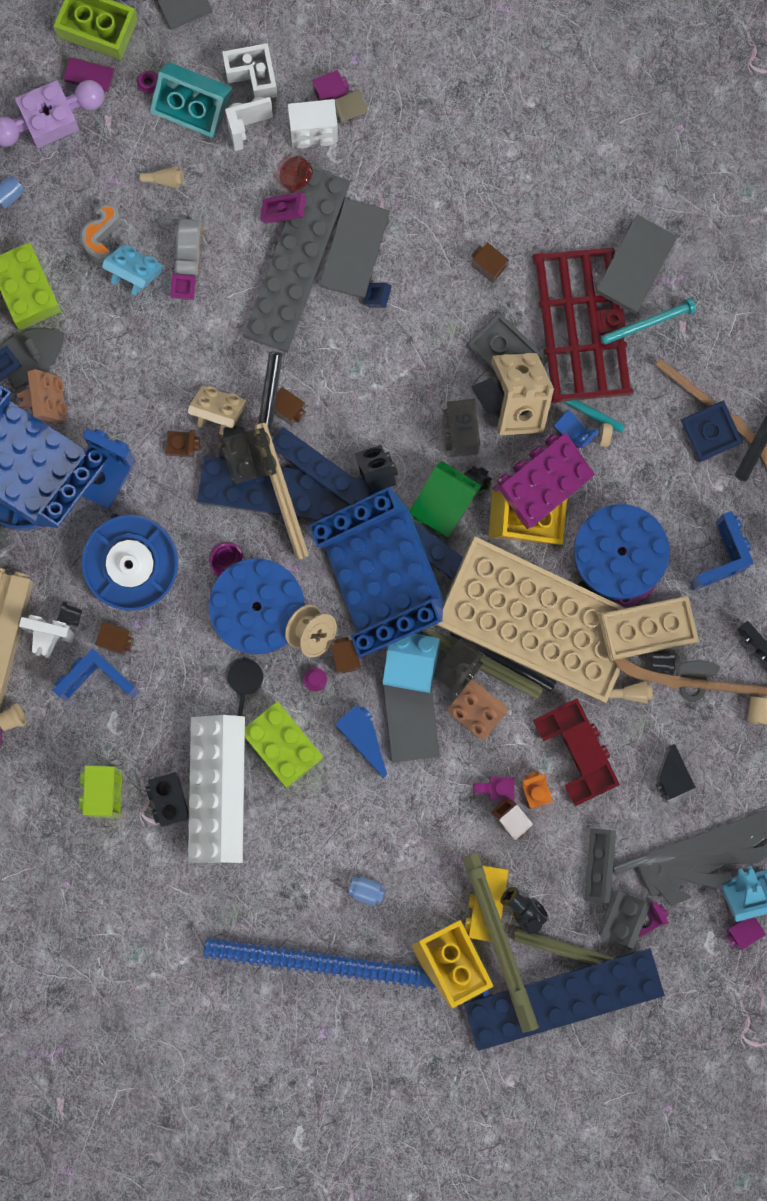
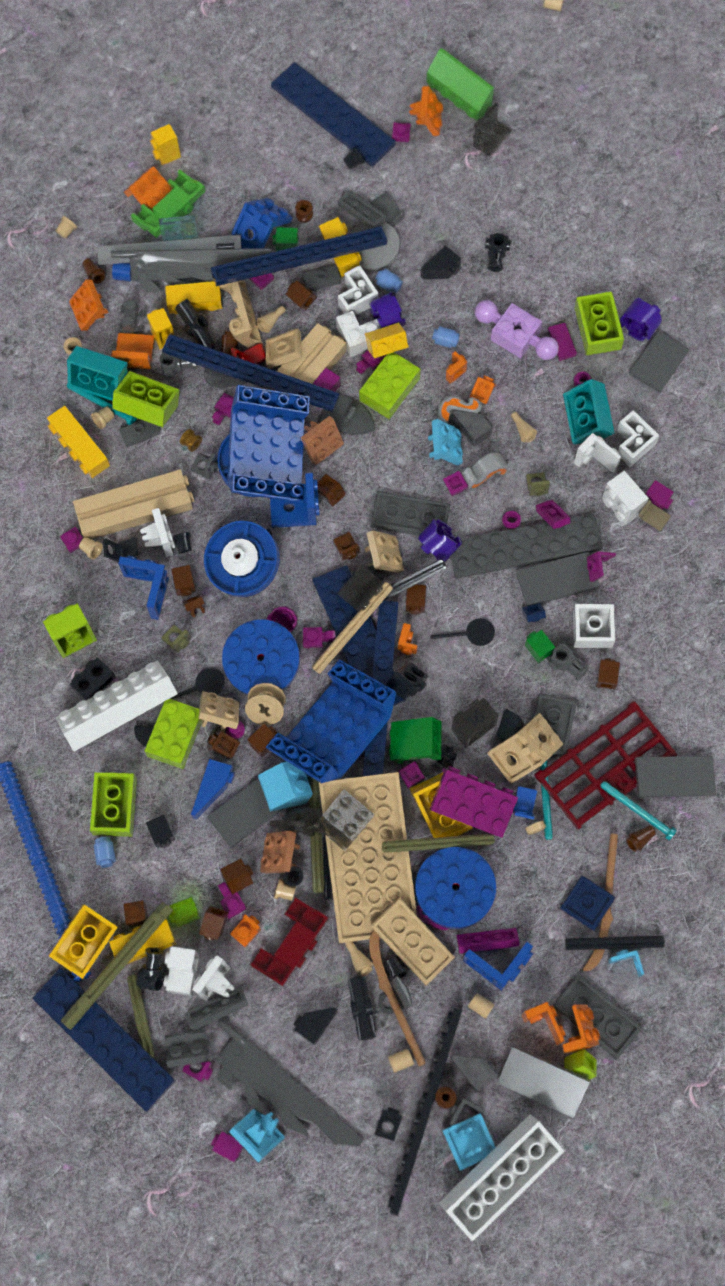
camera: 65 degrees right, 10 degrees down
clear red piece [279,156,313,191] -> none
none -> lime brick [90,772,137,837]
none -> black bracket [103,537,138,562]
none -> reddish brown brick [123,900,148,927]
none -> black tile [134,725,153,747]
none -> black brick [146,815,175,848]
none -> olive bracket [161,625,191,653]
none -> white brick [164,947,199,996]
none -> clear neon green brick [169,897,201,927]
none -> reddish brown tile [182,594,205,618]
none -> white plate [192,955,234,1001]
none -> tan plate [199,691,240,732]
none -> reddish brown bracket [206,731,240,760]
none -> reddish brown brick [220,858,254,894]
none -> tan piece [274,879,296,901]
none -> black piece [283,866,303,887]
none -> magenta plate [303,627,336,648]
none -> clear smoke bracket [314,790,374,851]
none -> reddish brown bracket [317,474,345,506]
none -> black piece [347,976,376,1041]
none -> dark grey tile [370,491,451,536]
none -> olive axle [382,834,495,853]
none -> orange bracket [398,623,418,655]
none -> magenta plate [398,762,425,789]
none -> dark purple brick [418,519,462,562]
none -> black piece [431,618,495,646]
none -> orange bracket [446,351,467,384]
none -> flat silver slope [452,410,493,447]
none -> magenta plate [456,928,520,954]
none -> tan piece [468,993,495,1019]
none -> orange bracket [470,375,497,404]
none -> magenta plate [502,511,521,529]
none -> green brick [525,629,555,664]
none -> olive bracket [526,472,550,496]
none -> dark grey connector [548,643,589,681]
none -> white brick [573,604,615,648]
none -> magenta bracket [587,551,616,582]
none -> reddish brown cone [626,825,656,852]

